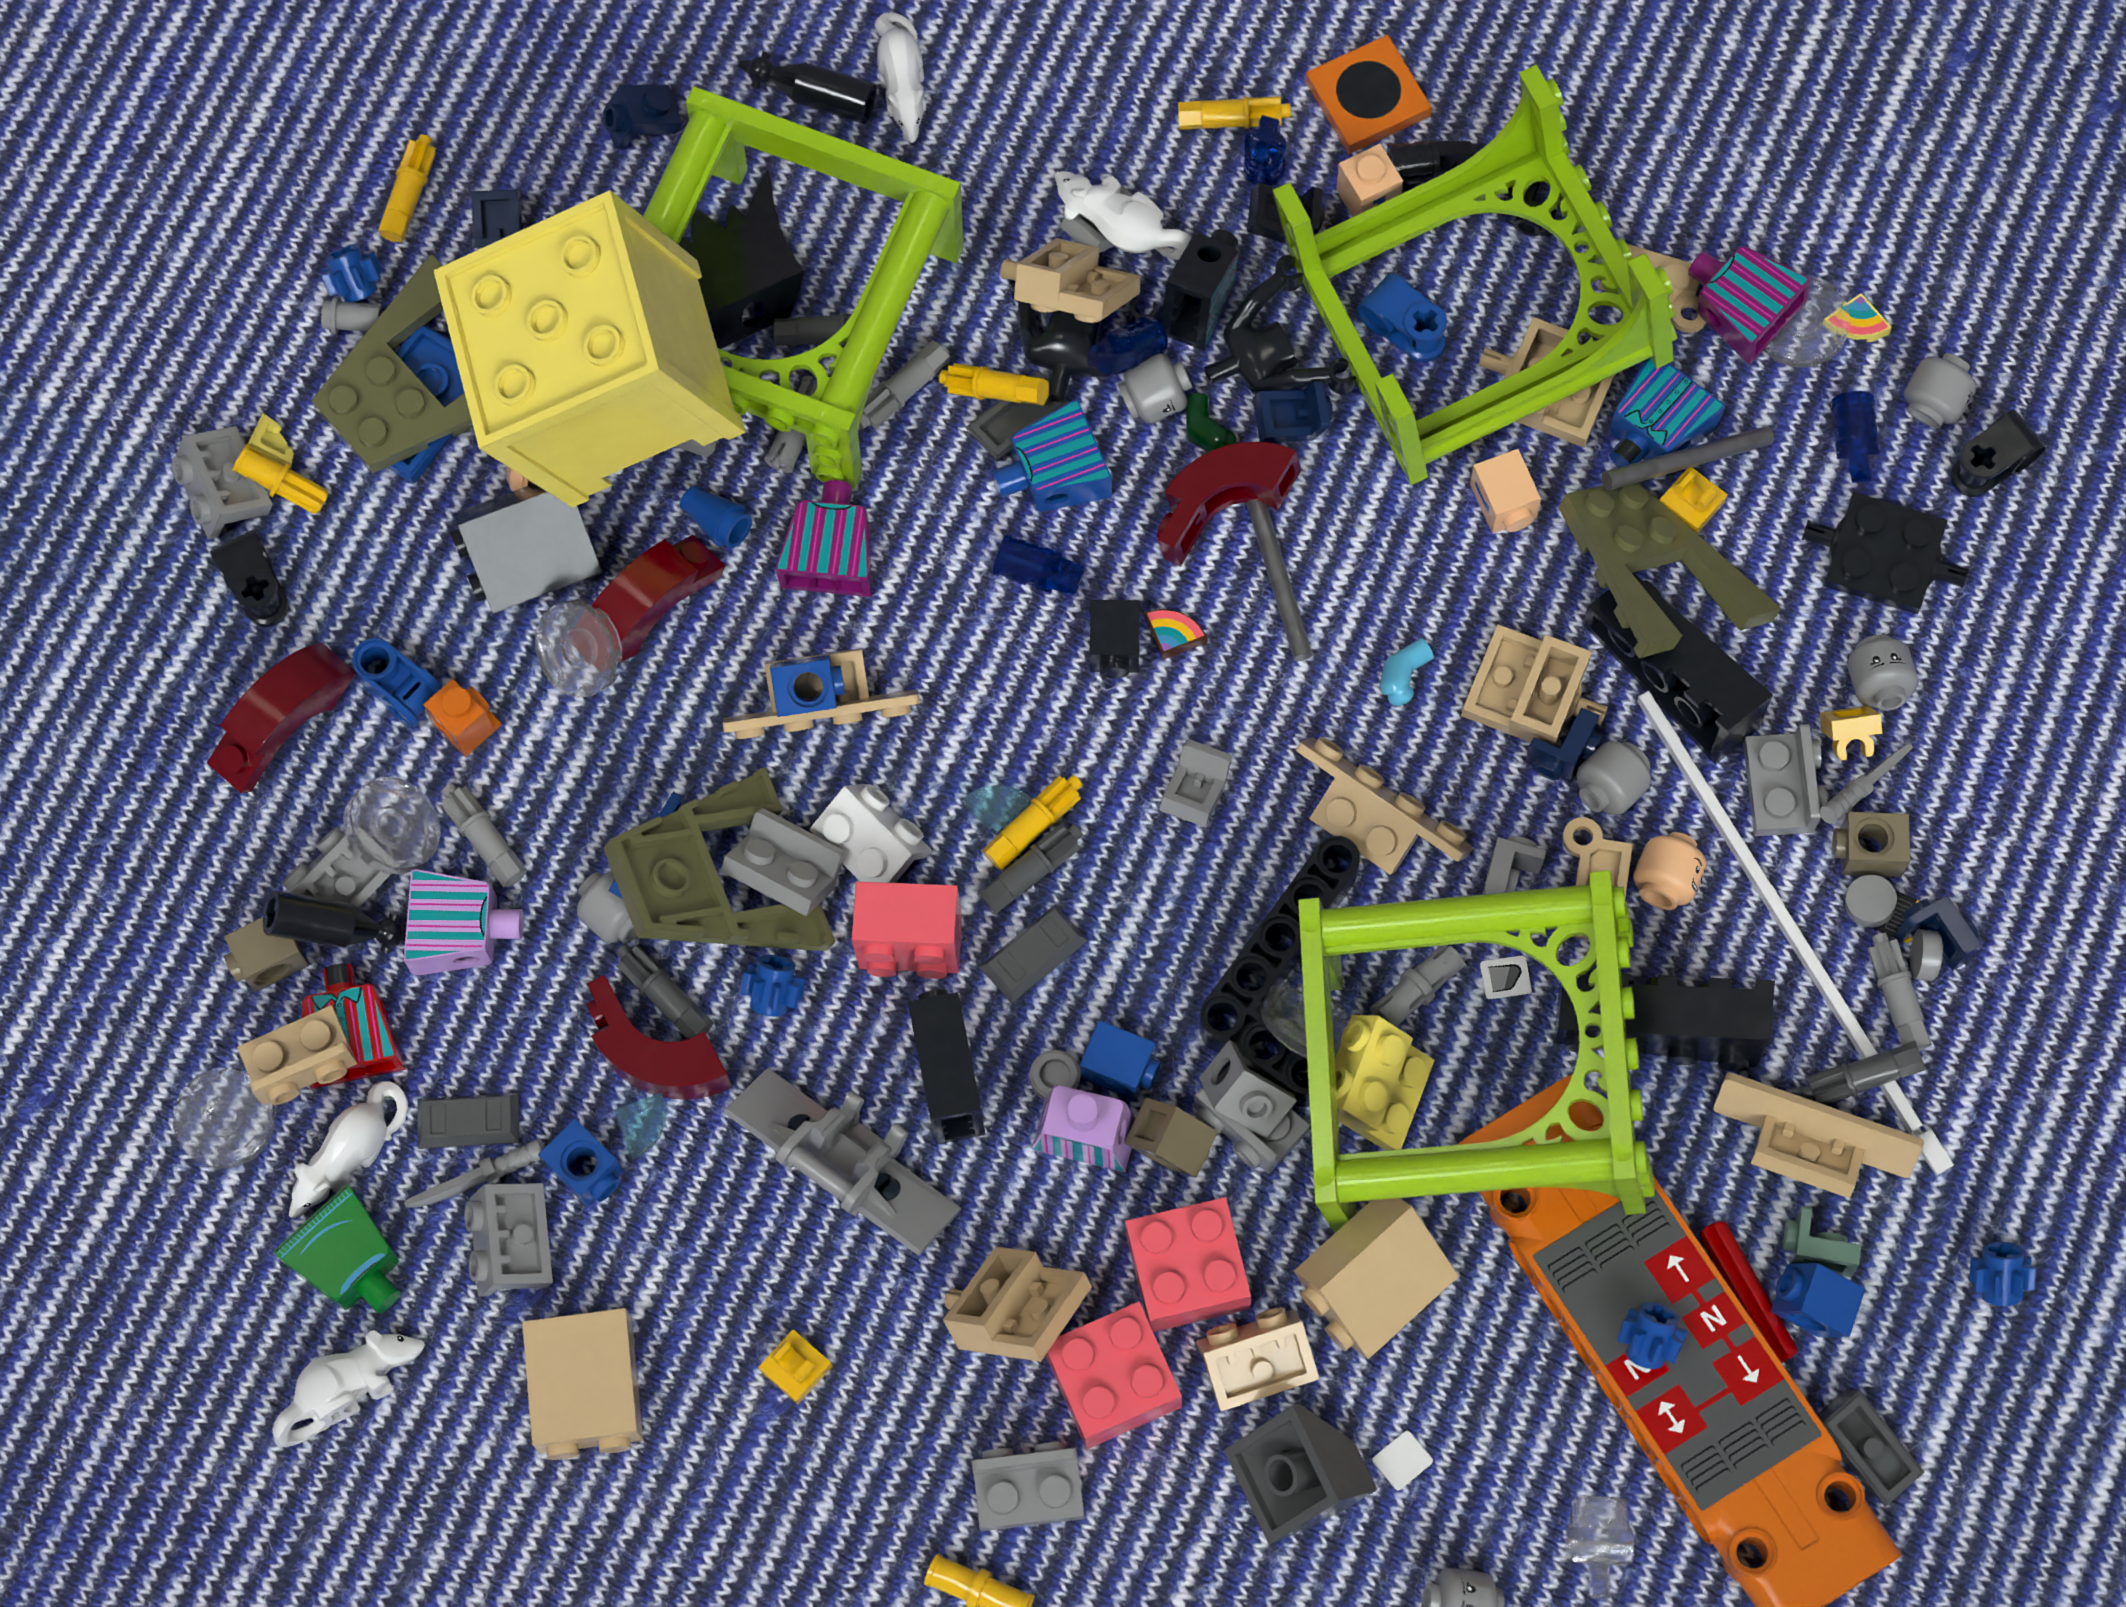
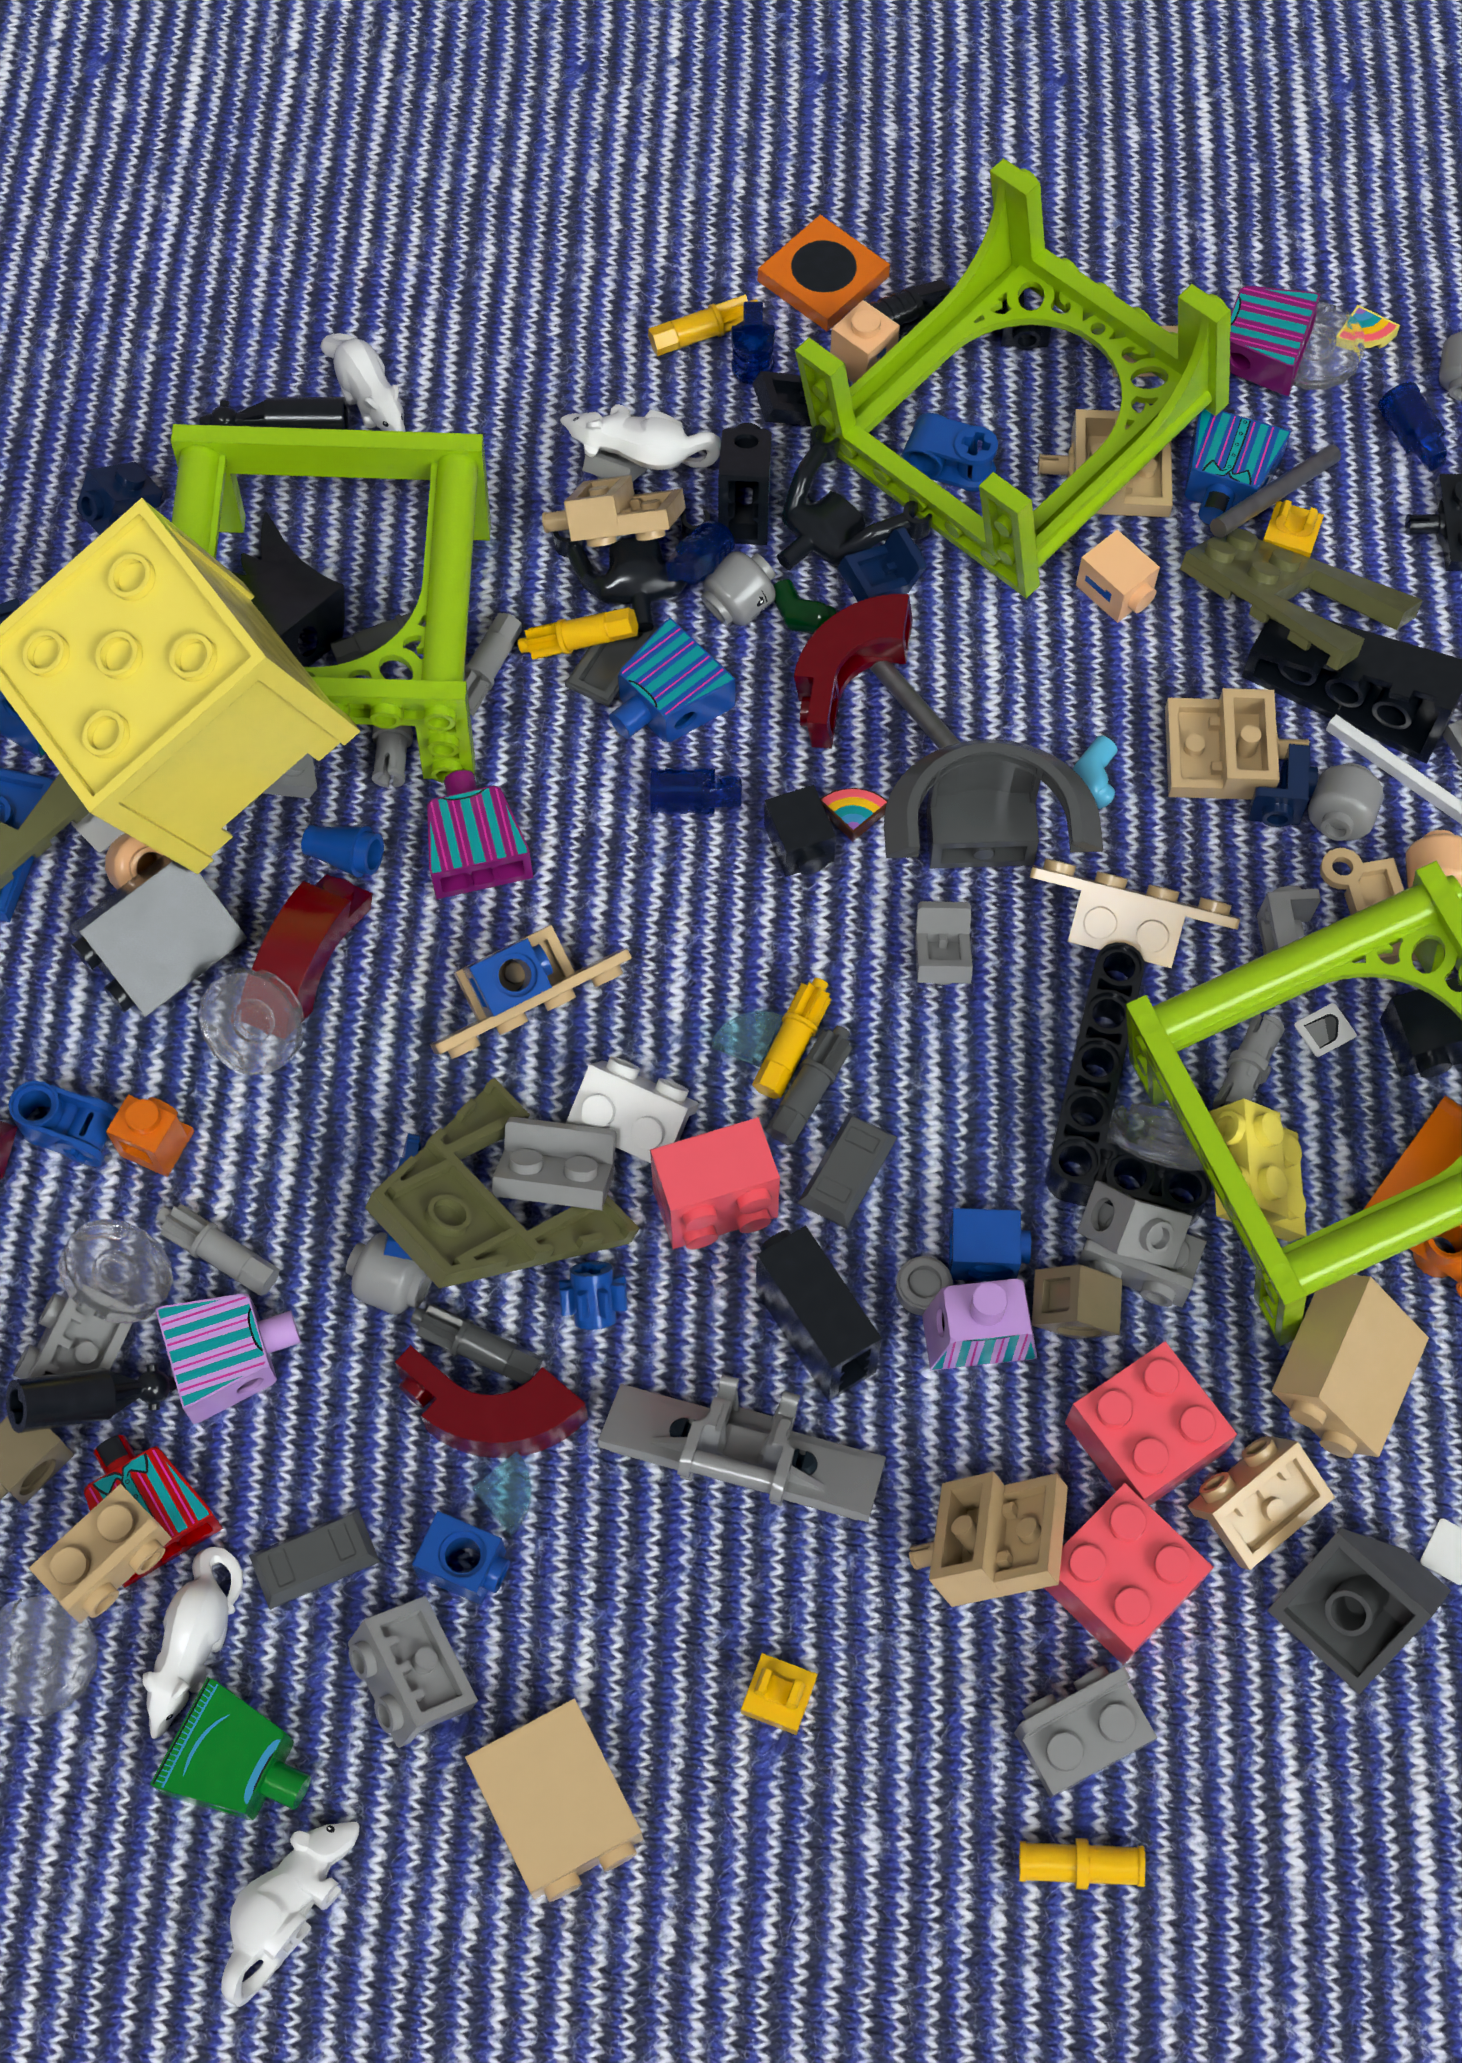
camera: 25 degrees left, 5 degrees down
light grey piece [404,1139,543,1208] -> none
none -> dark grey piece [884,739,1103,869]

